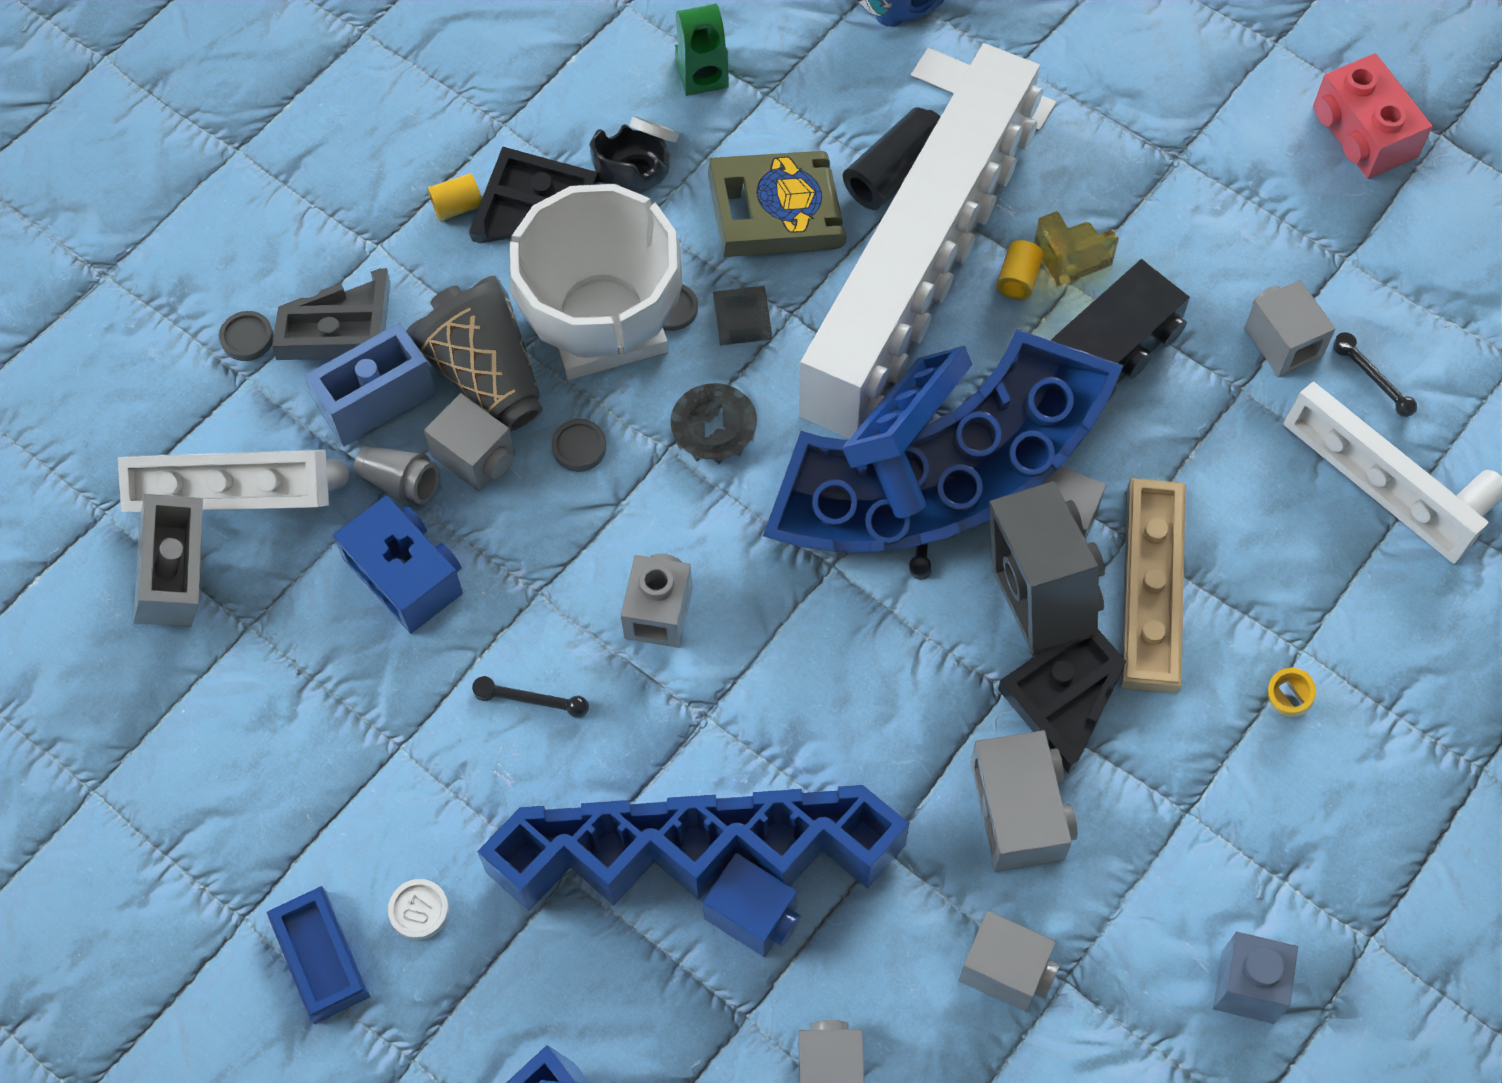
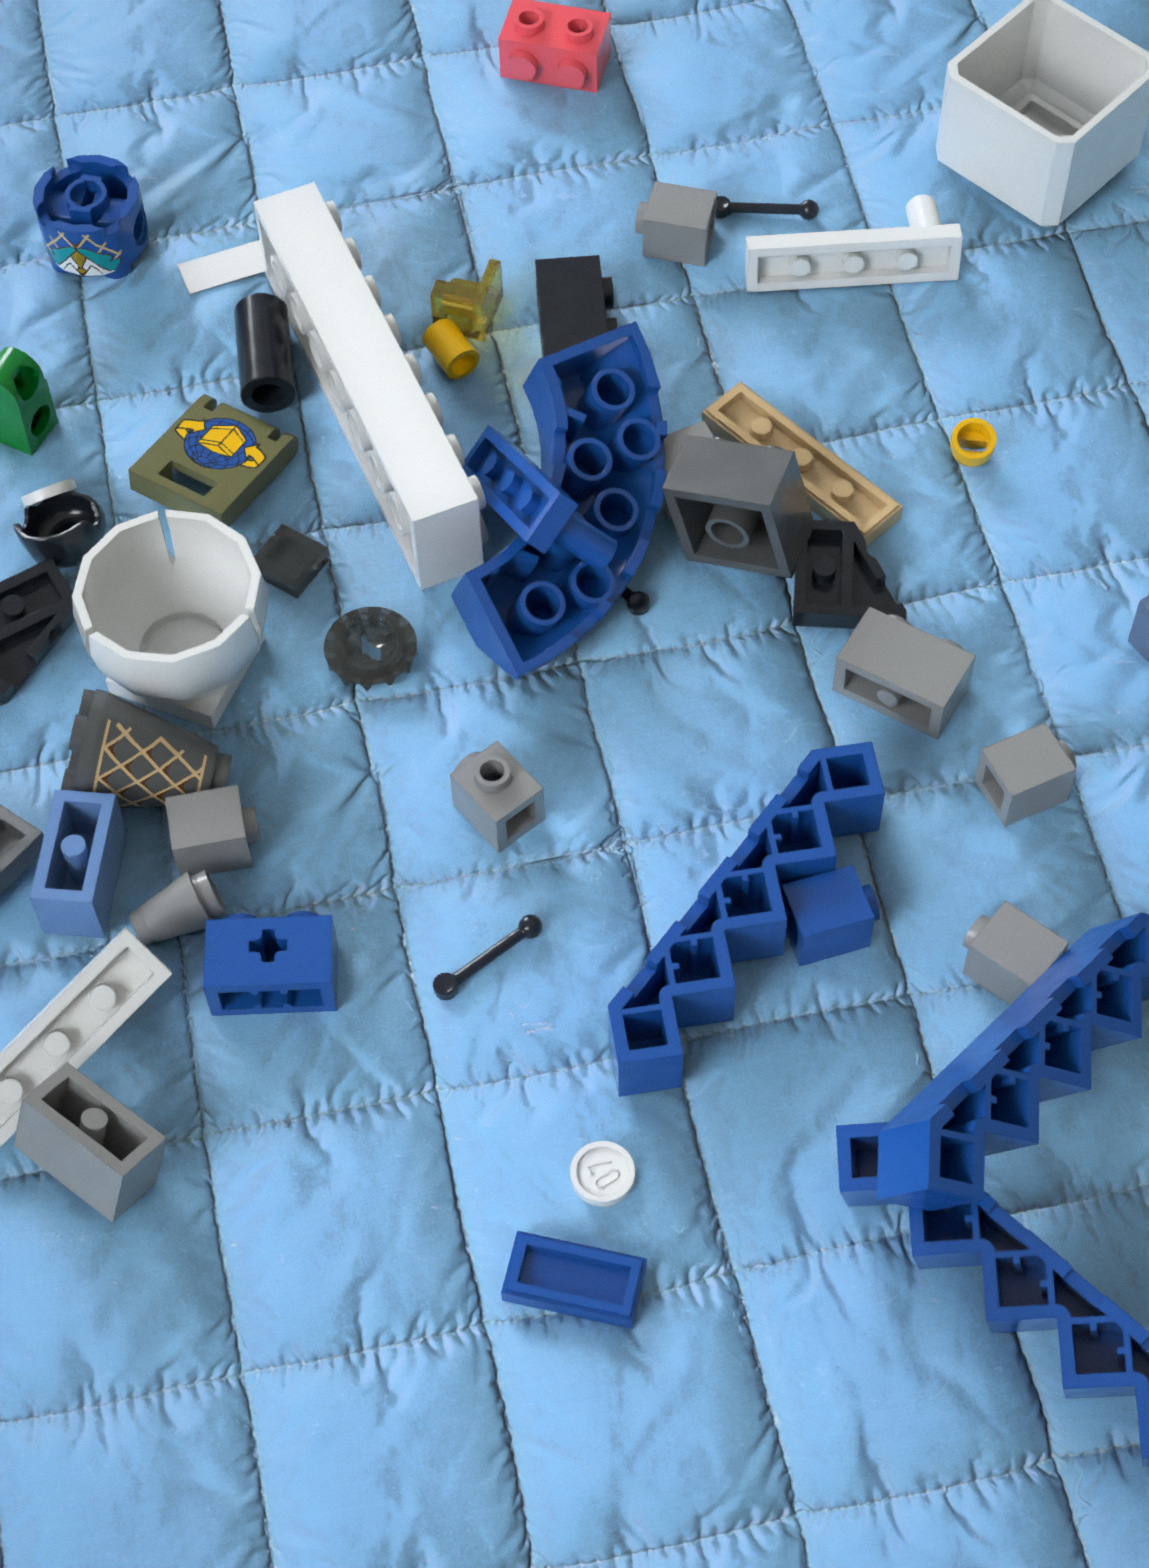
camera: 50 degrees left, 5 degrees down
dark grey piece [552,419,606,472] -> none

